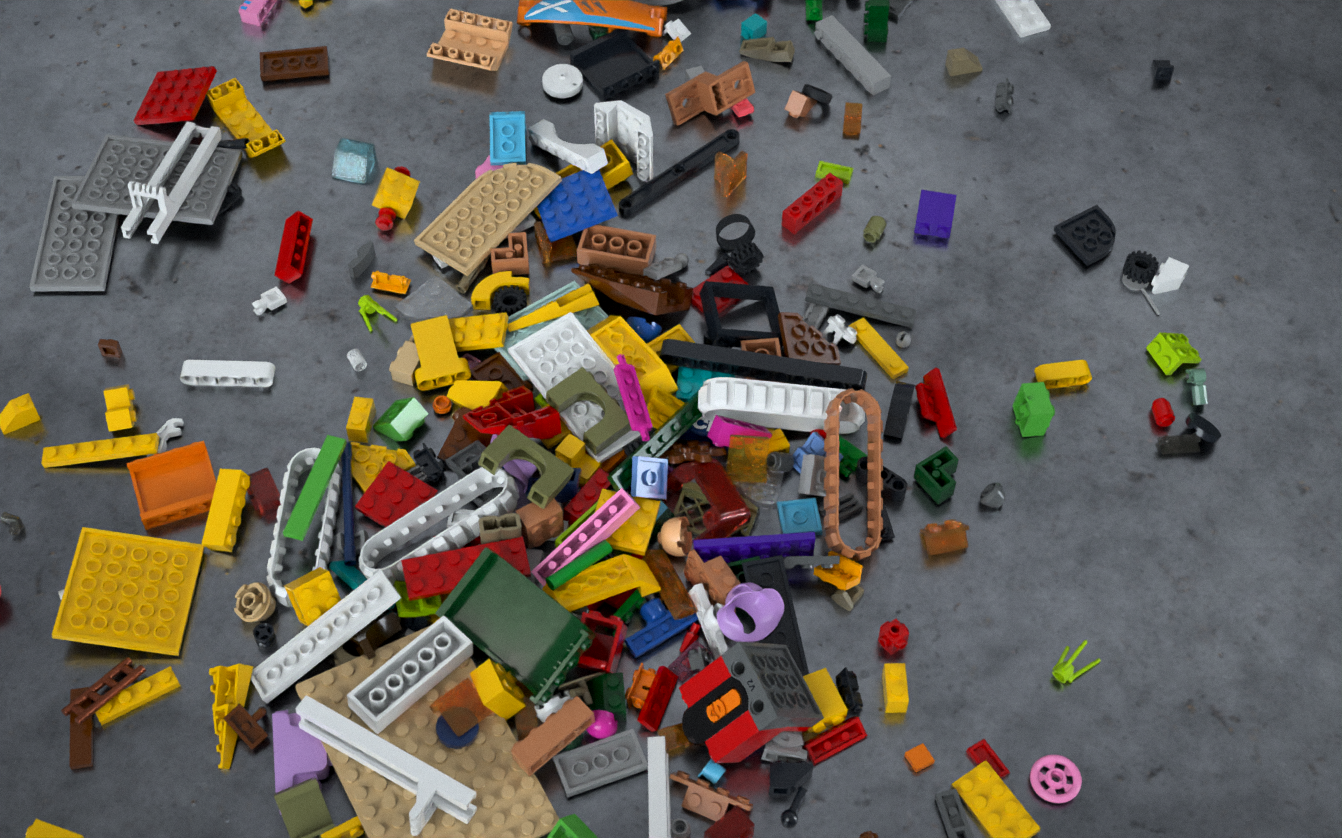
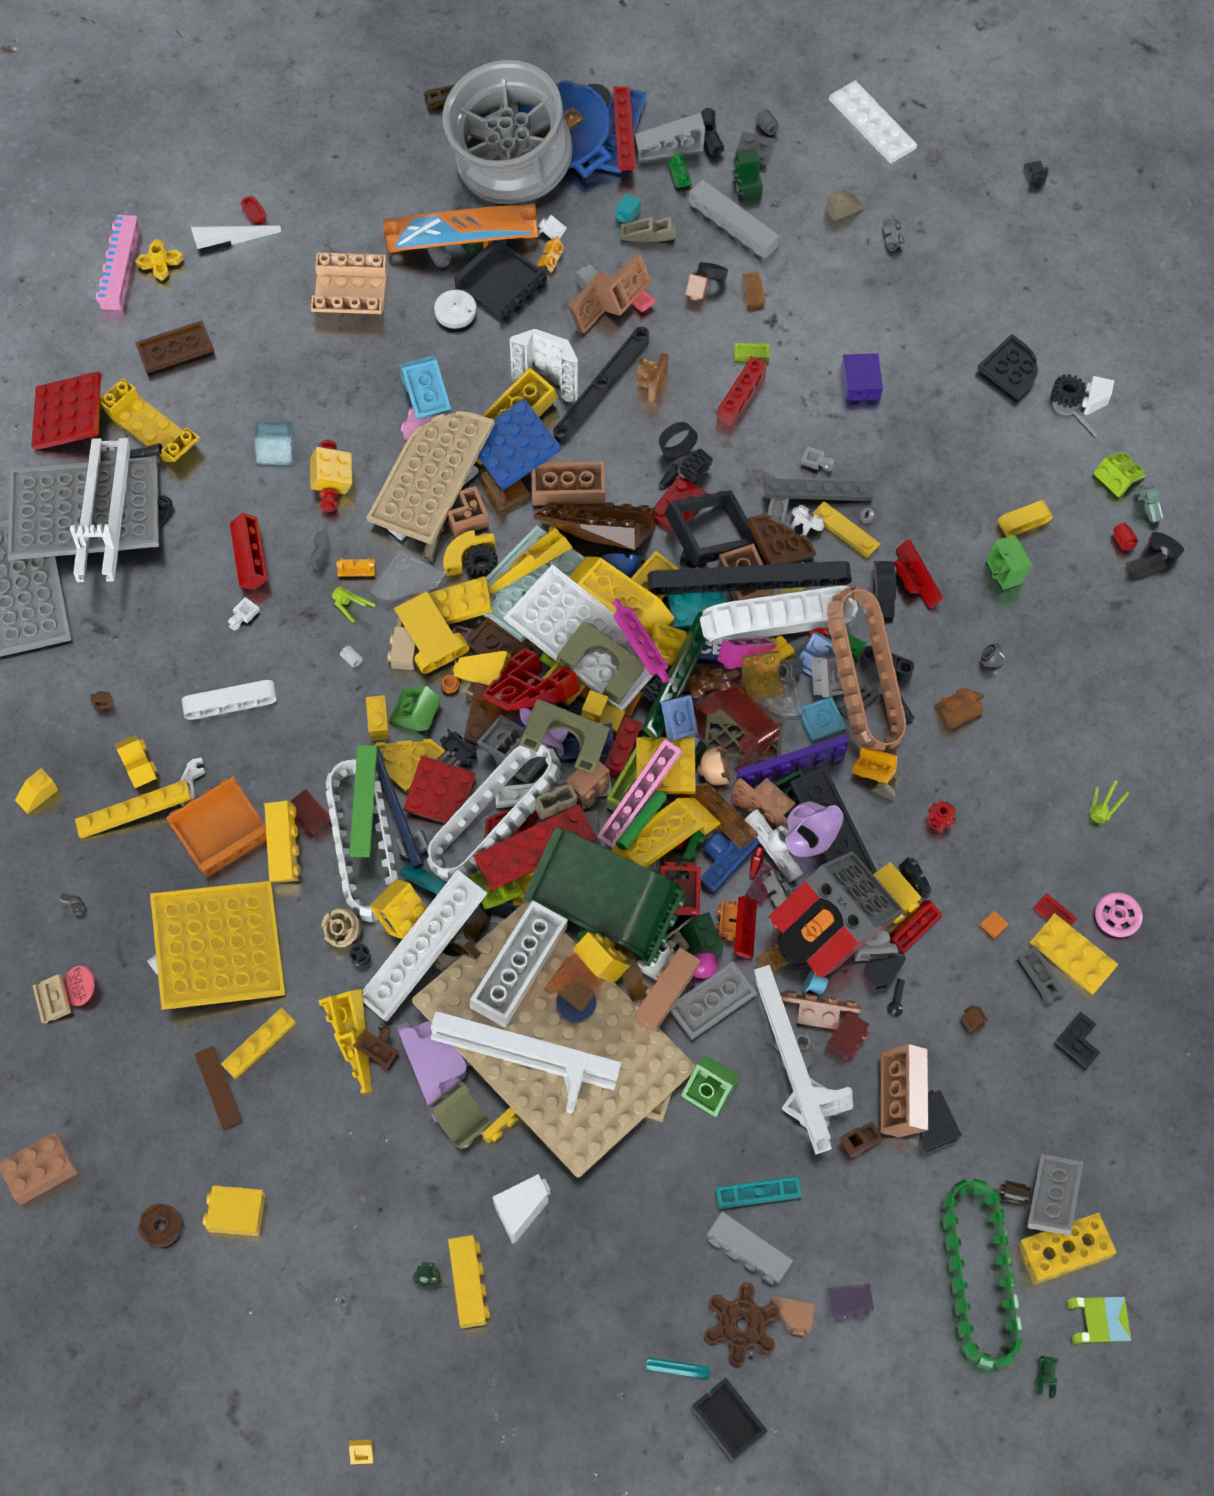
camera: 15 degrees left, 10 degrees up
copper bar [61,657,146,725] -> none
white arch [528,119,608,174] -> none
light grey plate [643,253,689,280] -> none
dark grey plate [783,556,839,569] -> none
olive brick [863,216,887,243] -> none
yellow brick [882,663,909,713] -> none
dark green brick [913,446,959,505] -> none

